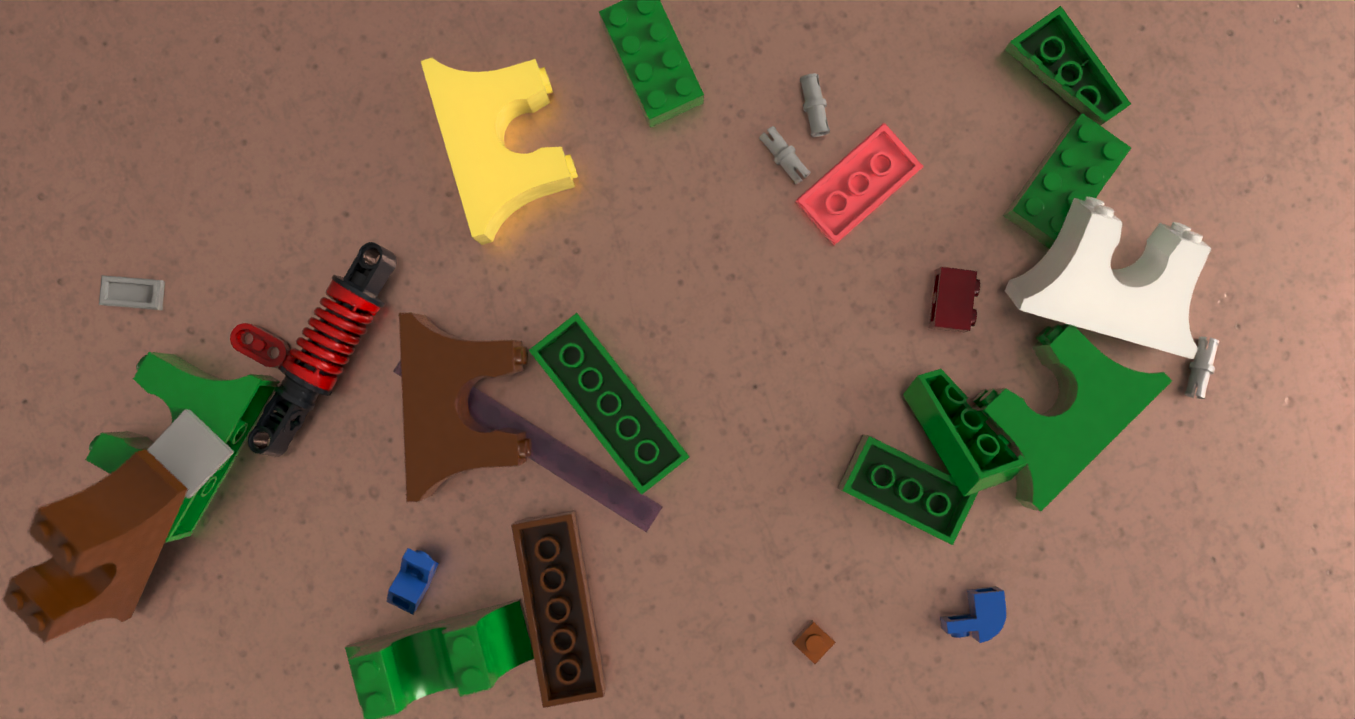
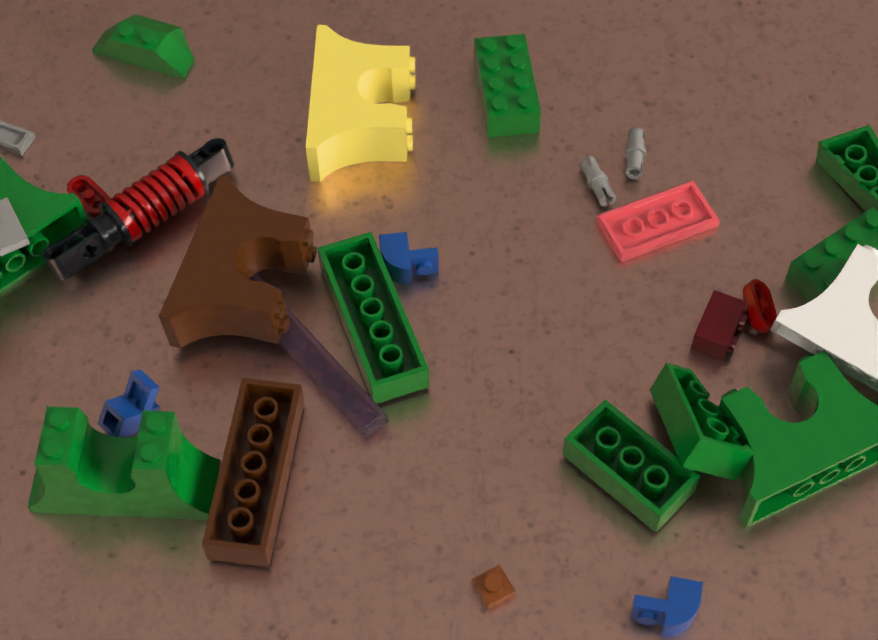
camera: 20 degrees right, 30 degrees down
none -> green wedge [92,14,195,80]
none -> blue brick [379,232,439,285]
none -> red plate [742,279,777,333]

